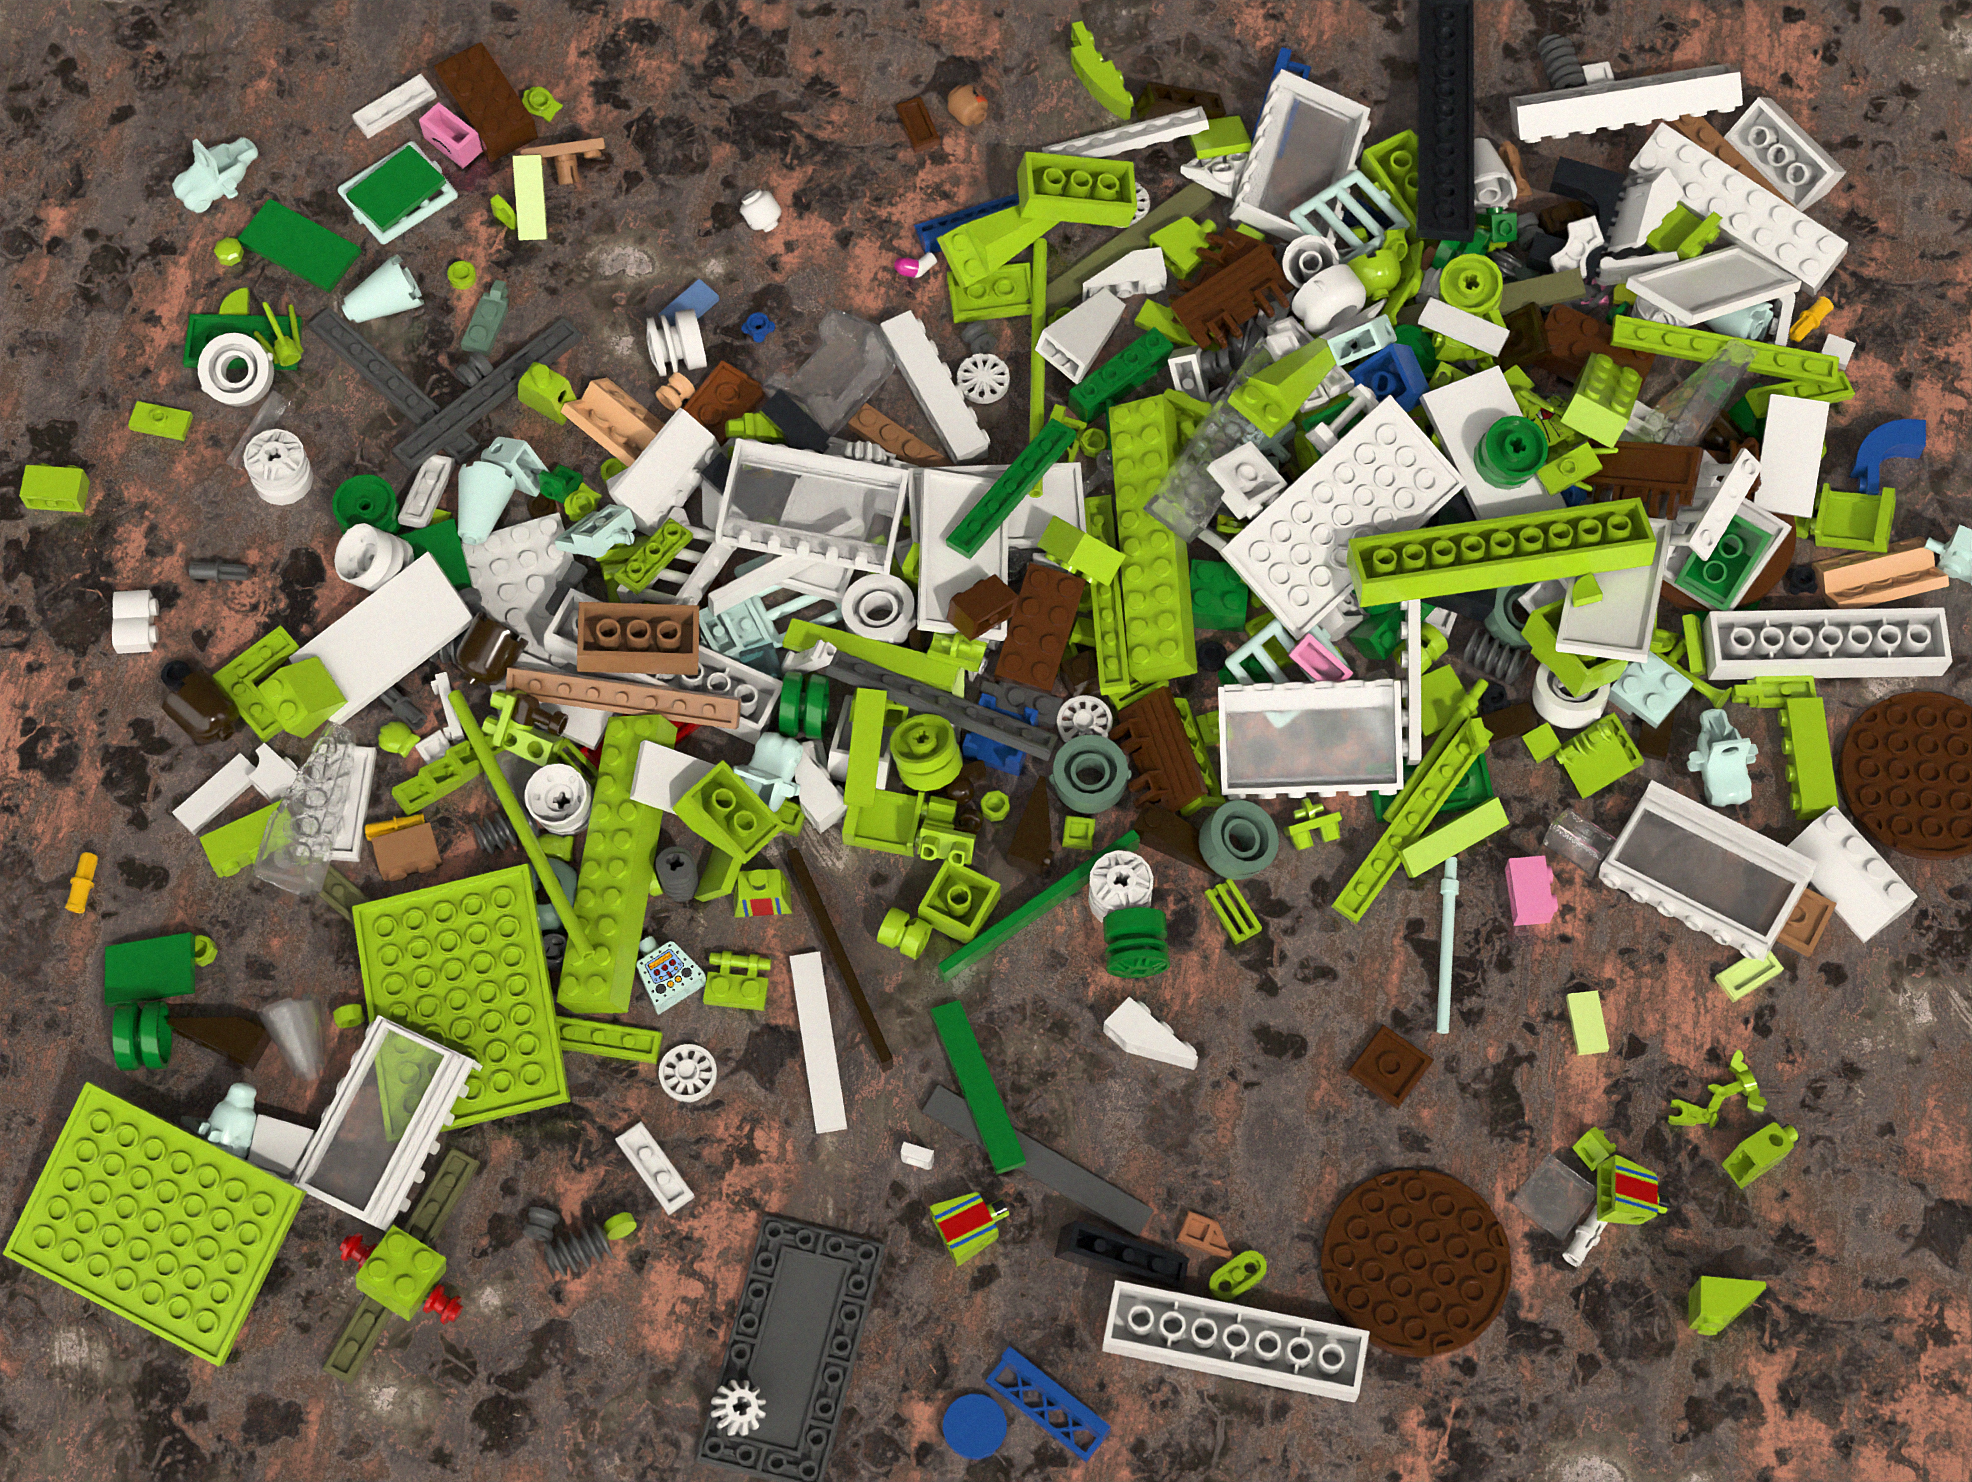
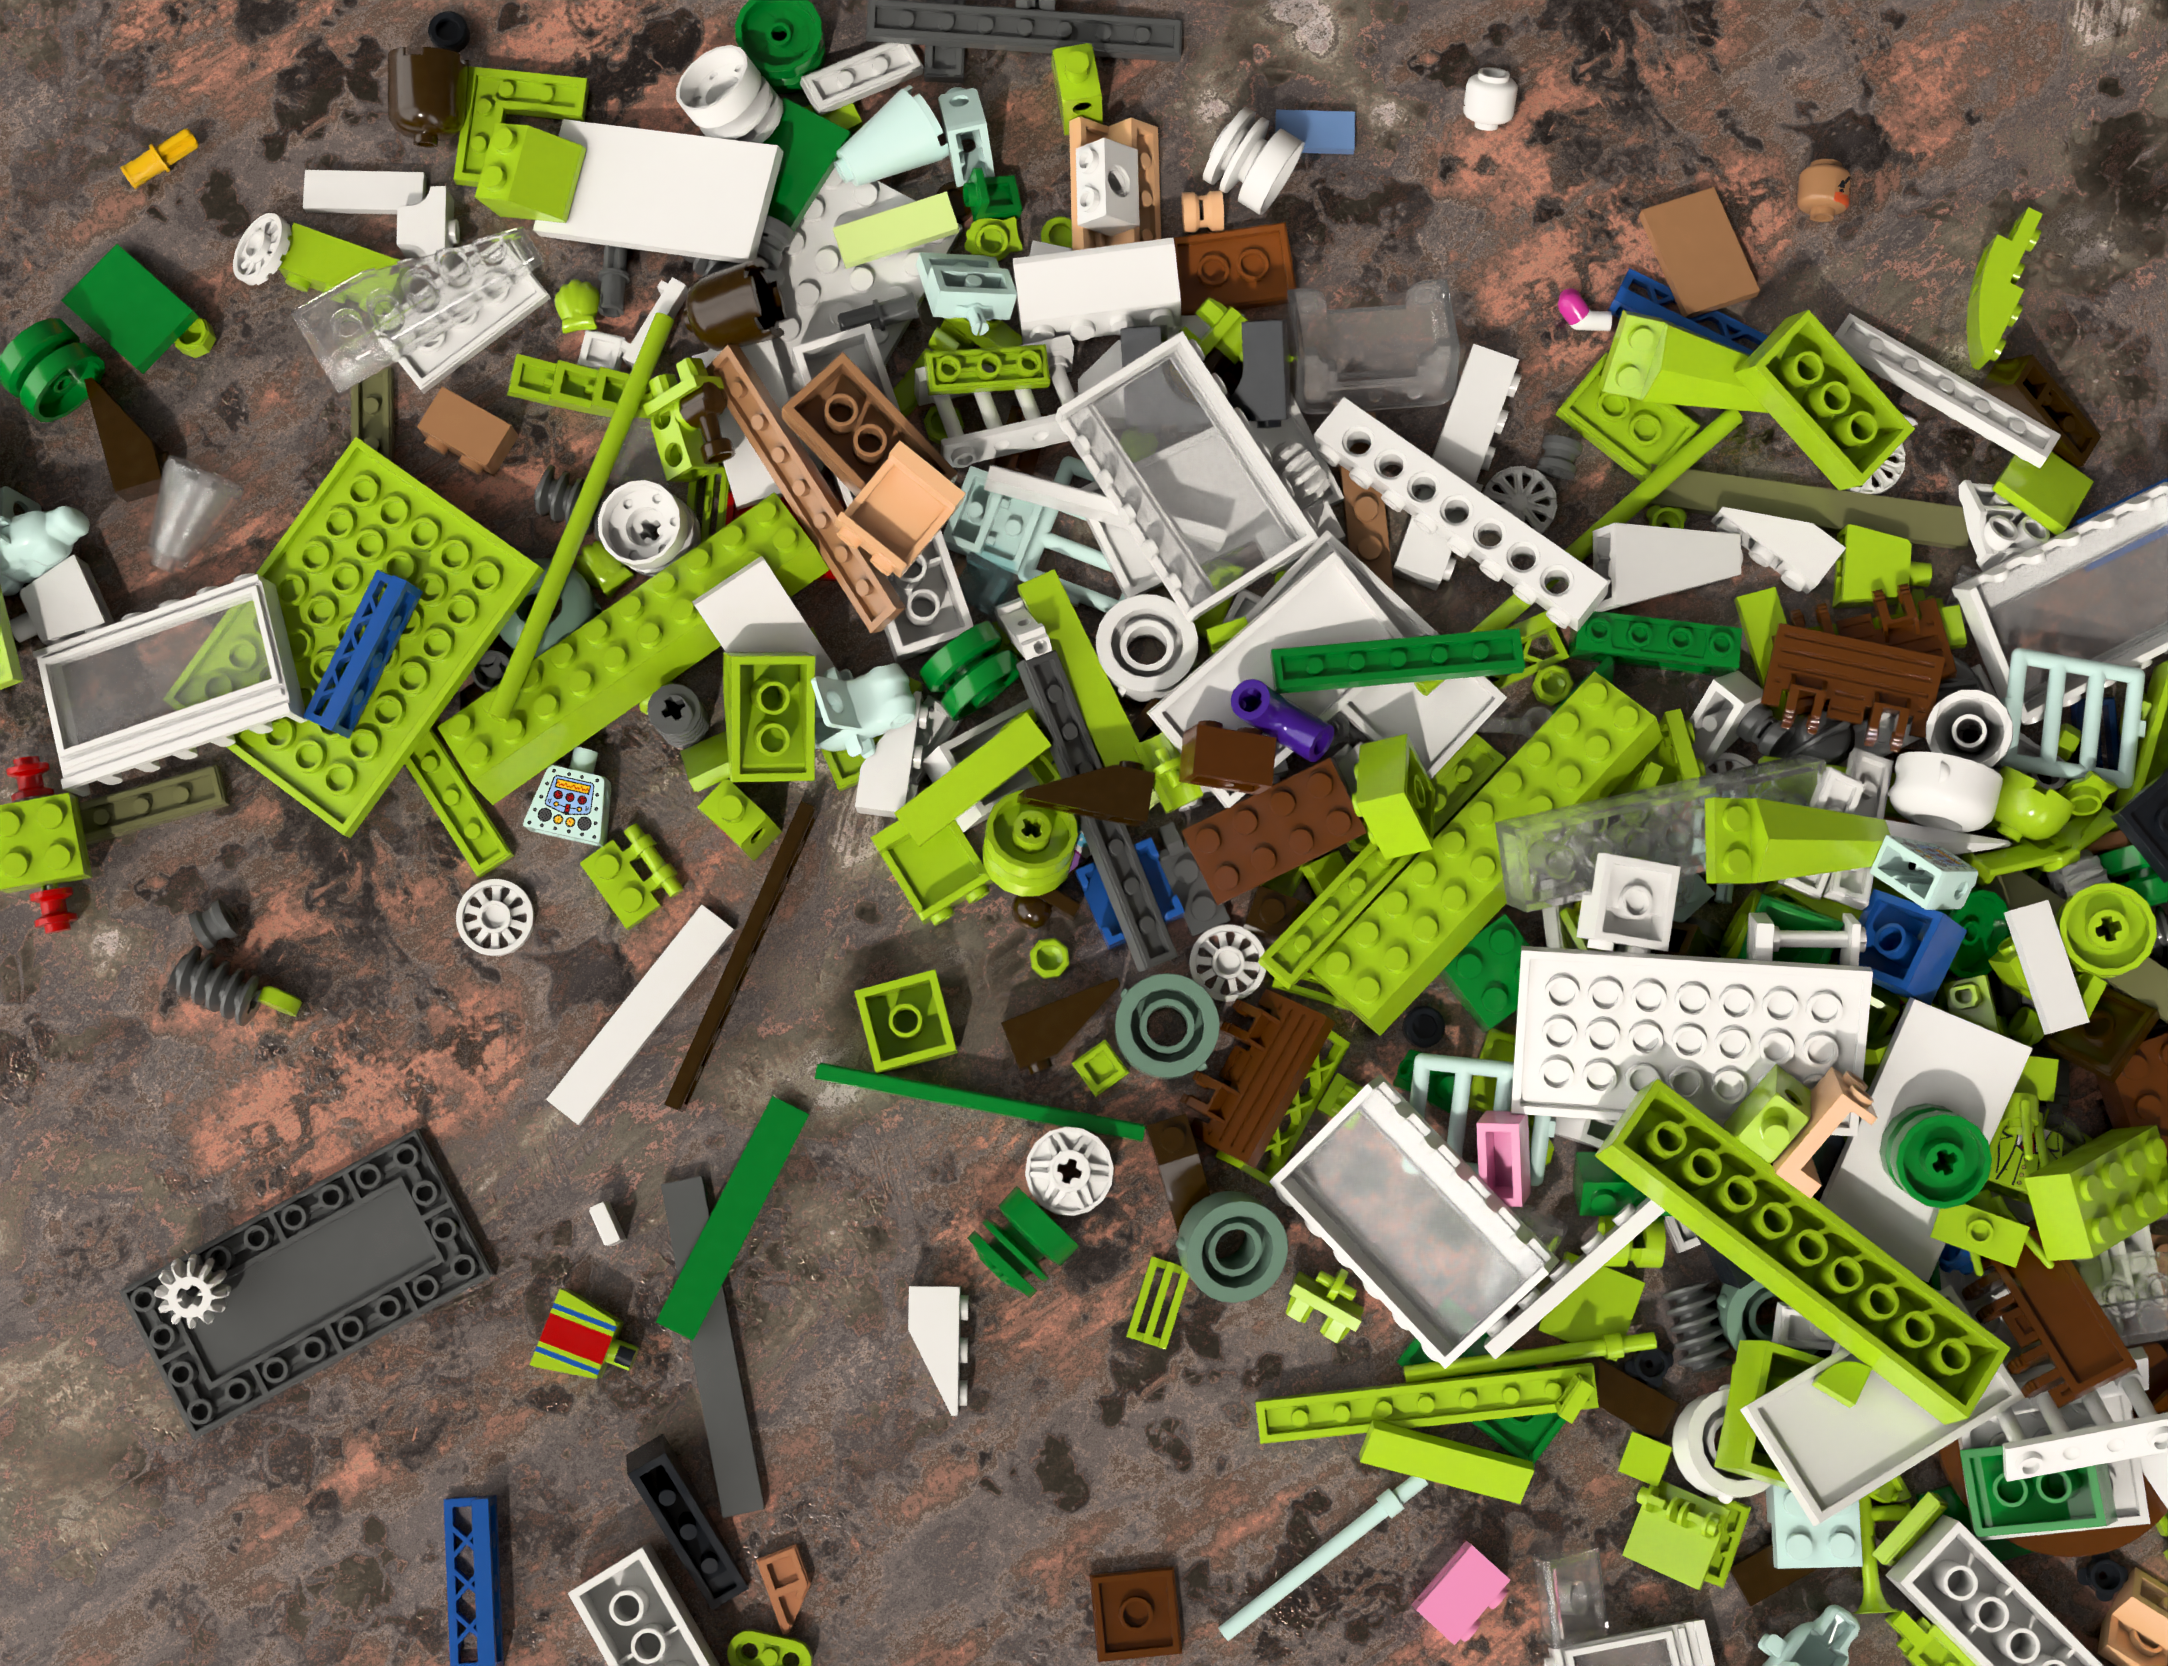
camera: 45 degrees right, 15 degrees up
lime tile [333,1003,365,1028] -> none
yellow axle [365,813,425,841] -> none
white tile [615,1121,694,1215] -> none
blue plate [741,312,775,343] -> none
lime wheel [877,906,933,960] -> none
reddish brown tile [895,96,941,153] -> none
lime hips [917,796,984,867] -> none
blue tile [943,1394,1007,1460] -> none
none -> white wheel [233,213,291,285]
none -> blue fence [303,570,423,739]
none -> yellowish green tile [832,191,960,269]
none -> light nougat panel [835,440,966,578]
none -> dark brown slope [1017,761,1155,827]
none -> white brick [1076,138,1140,236]
none -> dark purple cylinder [1231,679,1334,762]
none -> white brick [1314,397,1609,632]
none -> medium nougat tile [1639,187,1760,319]
none -> lime torso [1723,1064,1811,1163]
none -> light nougat panel [1772,1067,1878,1199]

